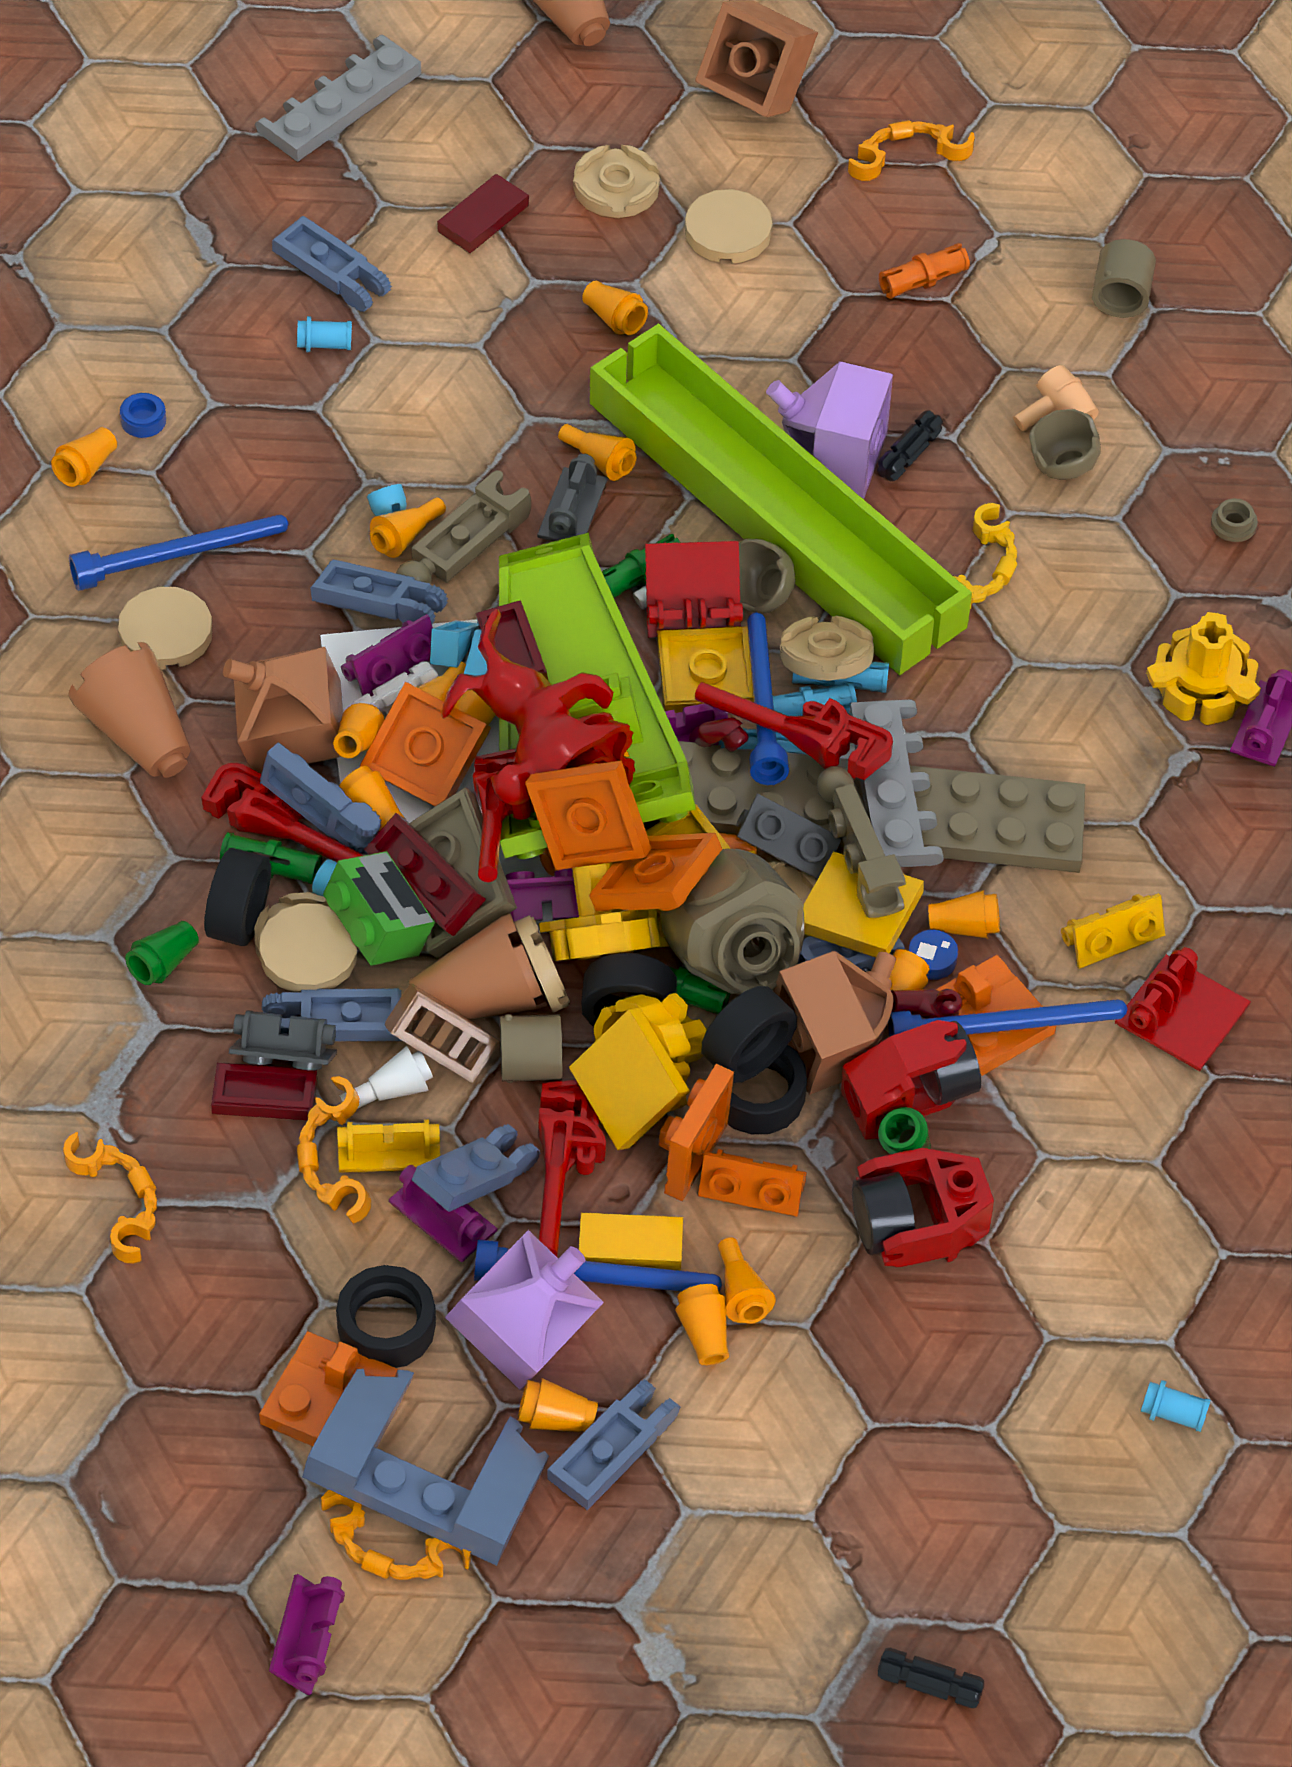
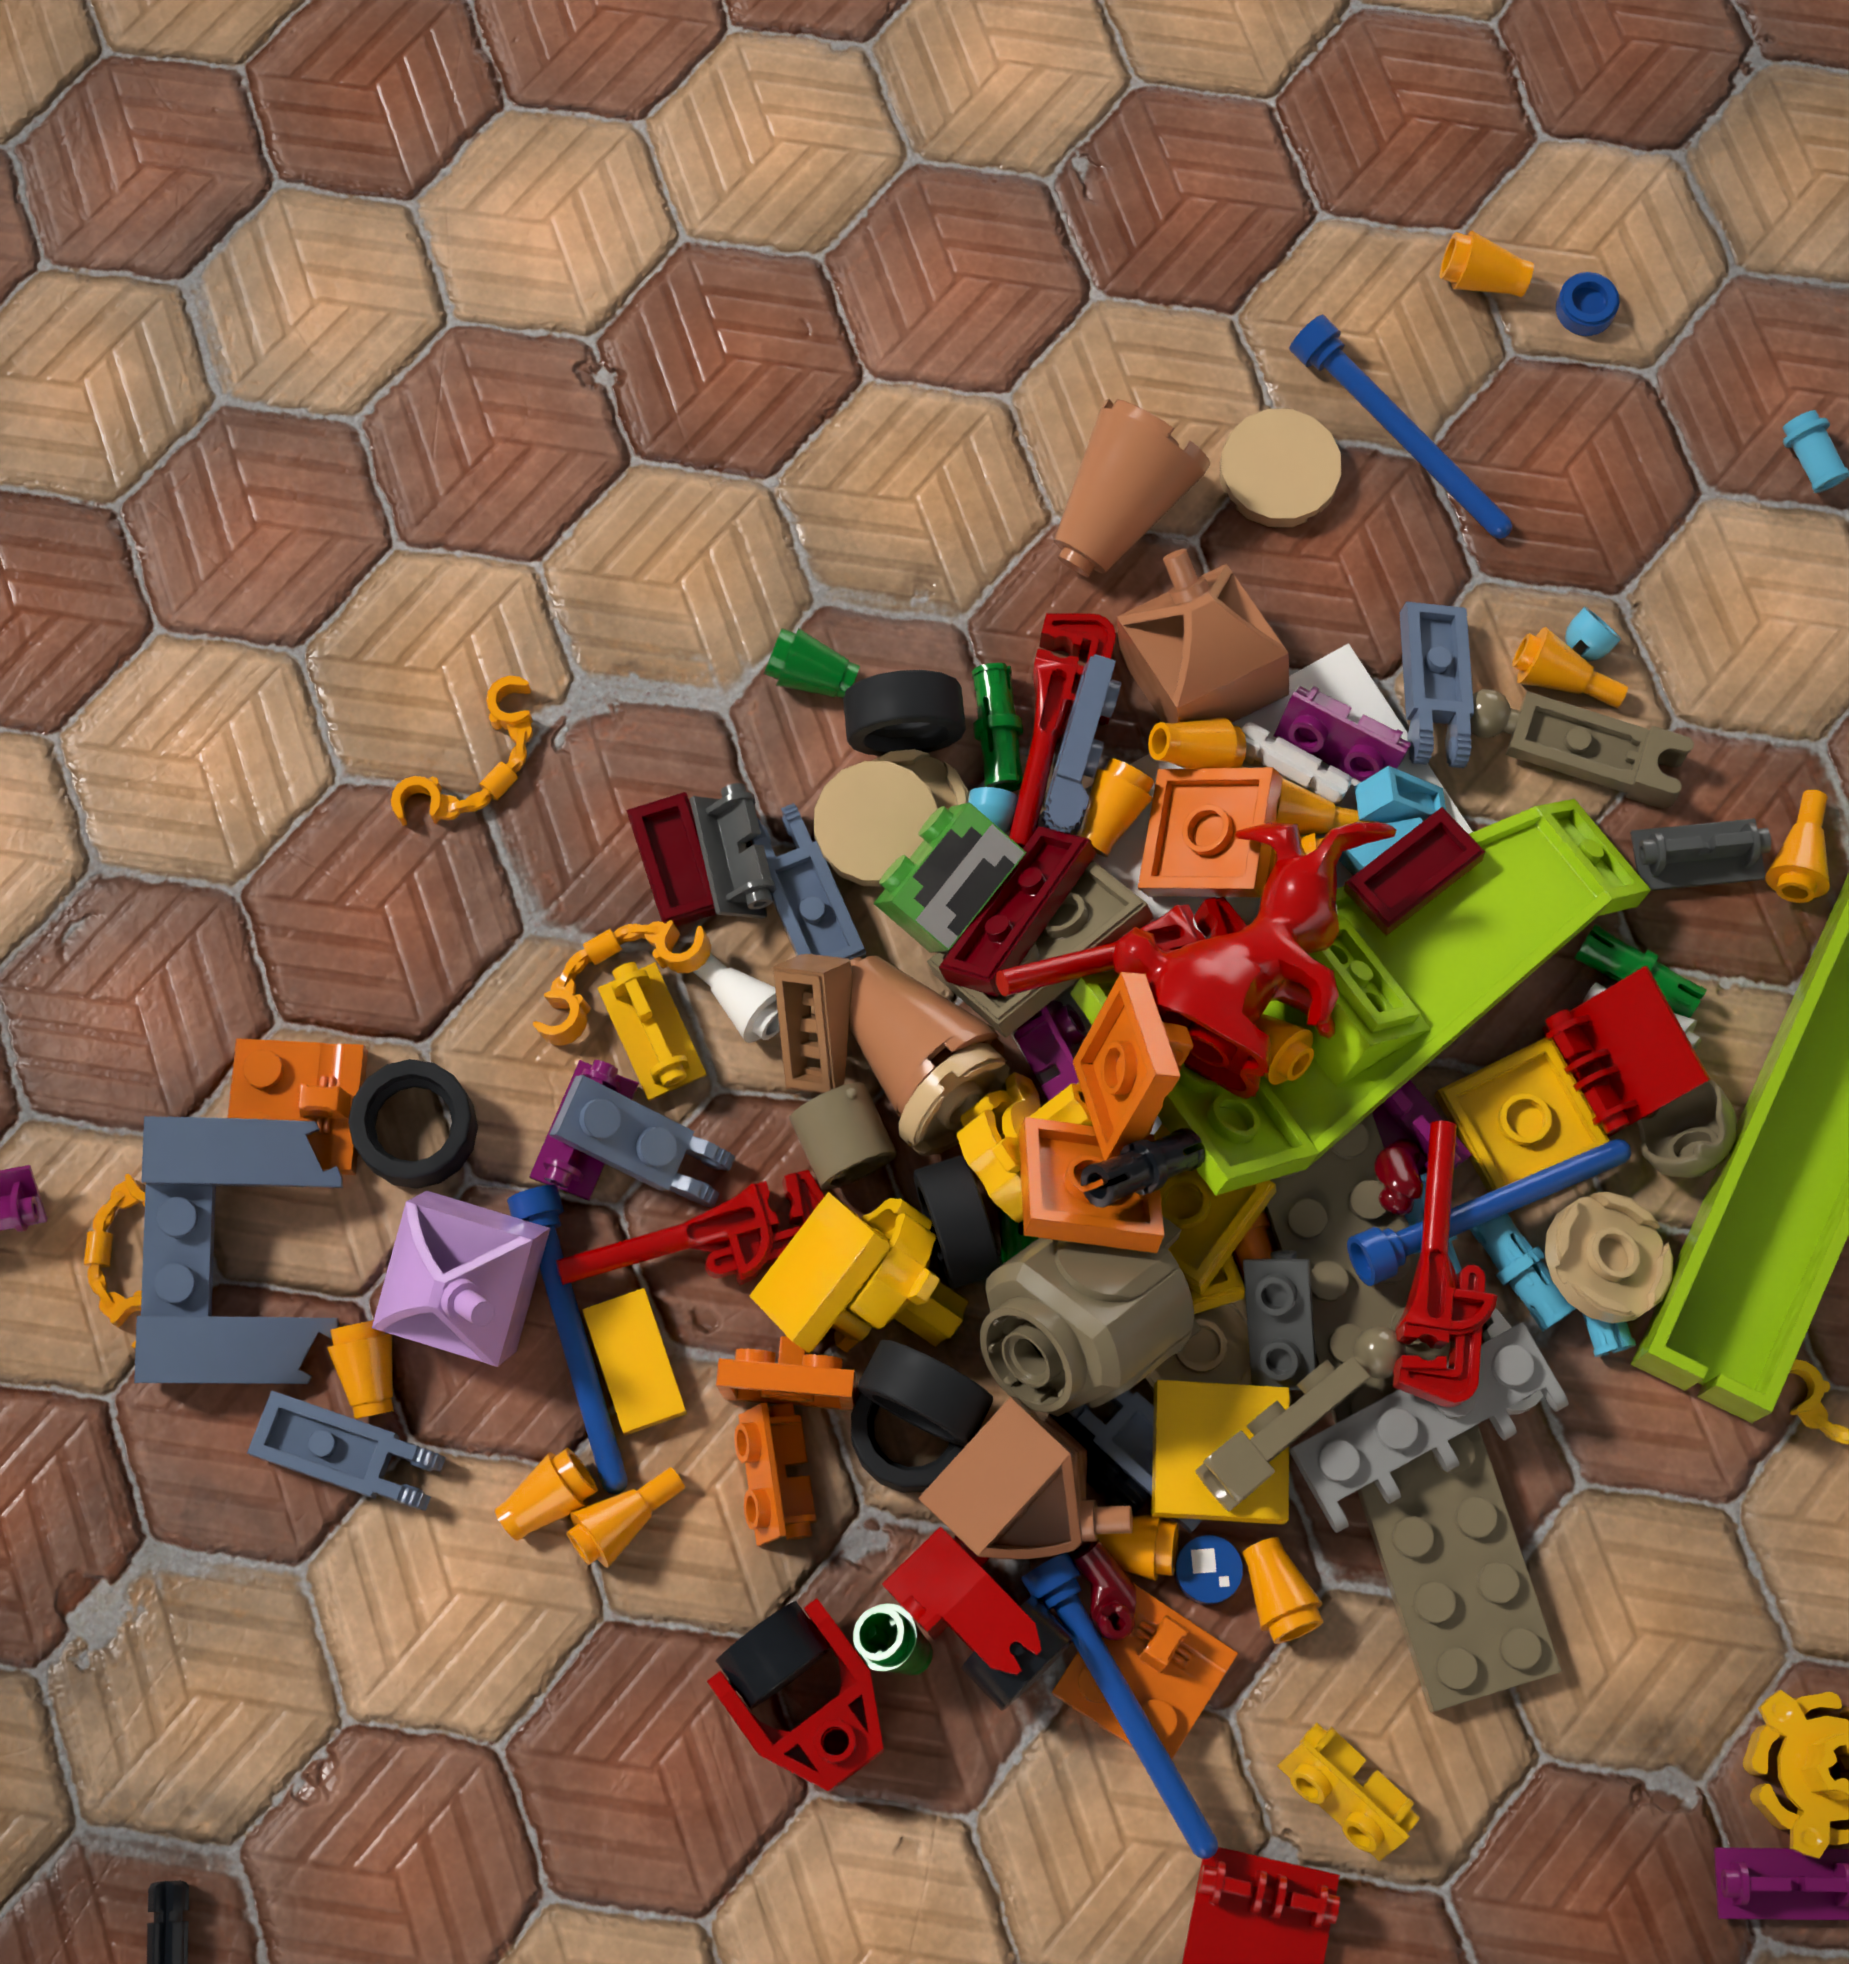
camera: 70 degrees right, 20 degrees up
none -> black pin [1080,1128,1205,1207]

